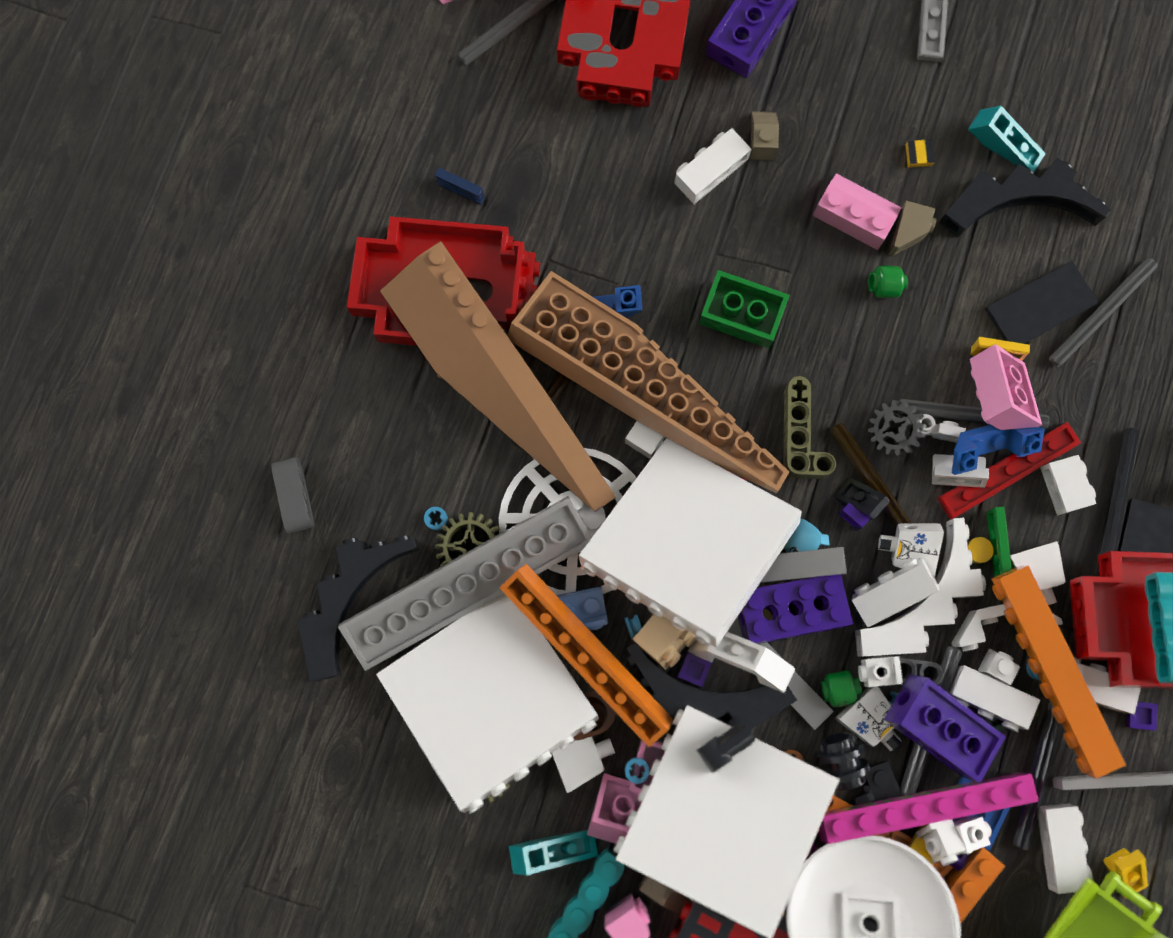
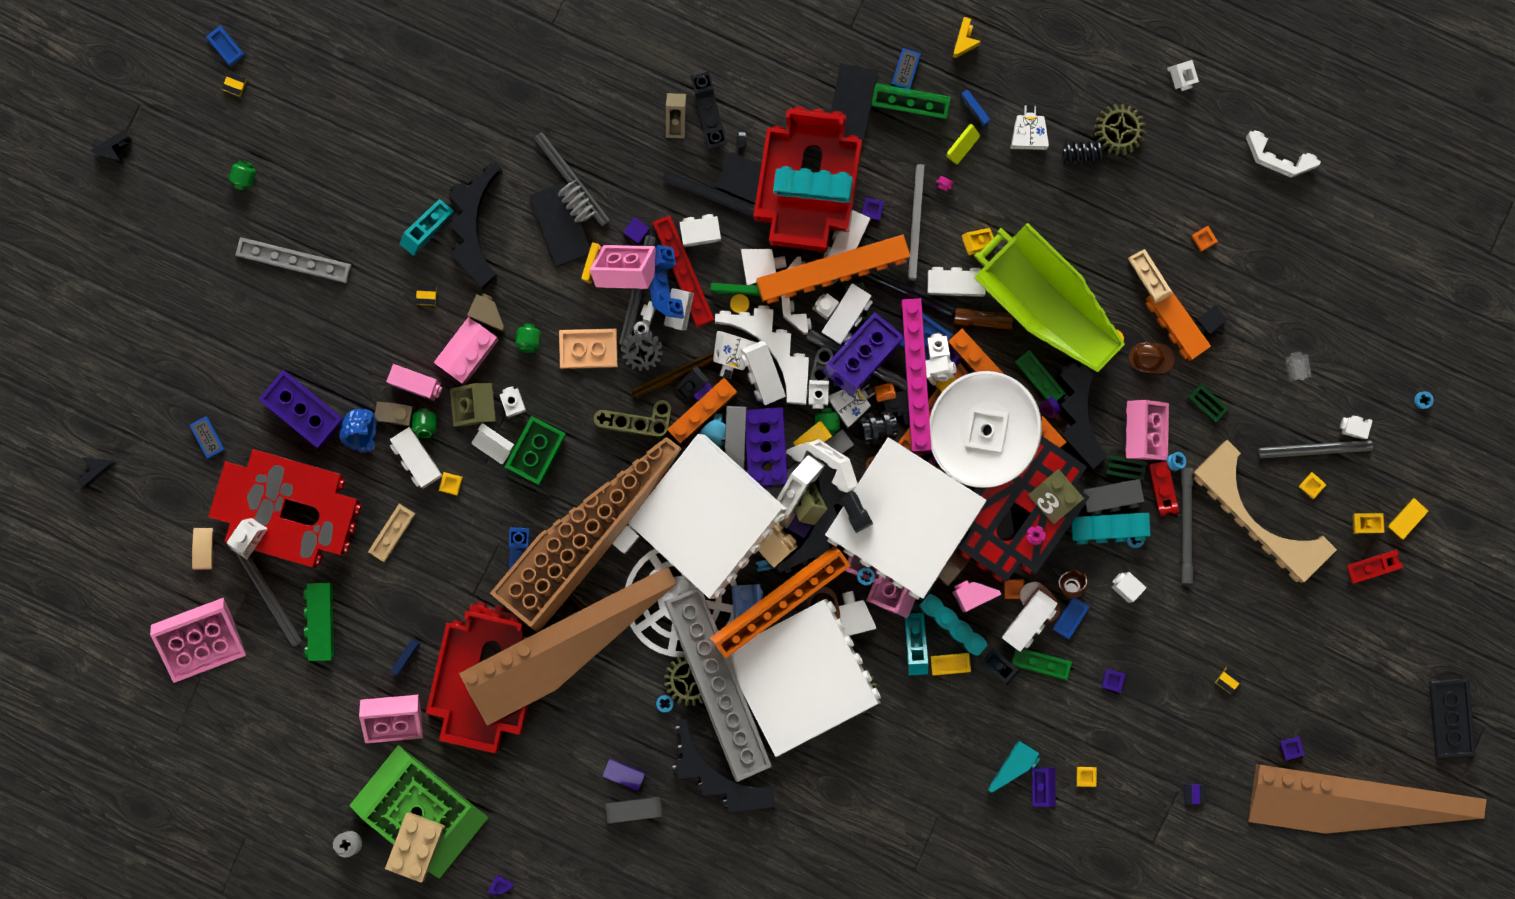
camera: 85 degrees left, 5 degrees up
none -> green brick [304,583,334,661]
none -> light grey piece [333,831,362,857]
none -> blue hair [339,409,377,453]
none -> bright green slope [349,745,489,879]
none -> bright pink slope [359,695,423,743]
none -> tan tile [368,504,416,562]
none -> tan brick [385,812,445,883]
none -> bright pink brick [387,364,442,401]
none -> green head [411,408,437,438]
none -> yellow tile [439,472,463,496]
none -> olive slope [450,383,495,427]
none -> white panel [472,423,515,464]
none -> dark purple tile [488,875,514,895]
none -> white brick [500,386,526,418]
none -> light grey piece [558,180,597,222]
none -> light nougat tile [559,329,618,369]
none -> dark purple slope [603,759,646,791]
none -> dark purple tile [623,217,650,244]
none -> orange brick [667,378,737,445]
none -> white slope [786,439,857,493]
none -> yellow tile [793,421,832,446]
none -> olive brick [794,482,827,525]
none -> orange tile [874,383,896,402]
none -> yellow tile [930,653,971,676]
none -> reddish brown axle [954,308,1013,330]

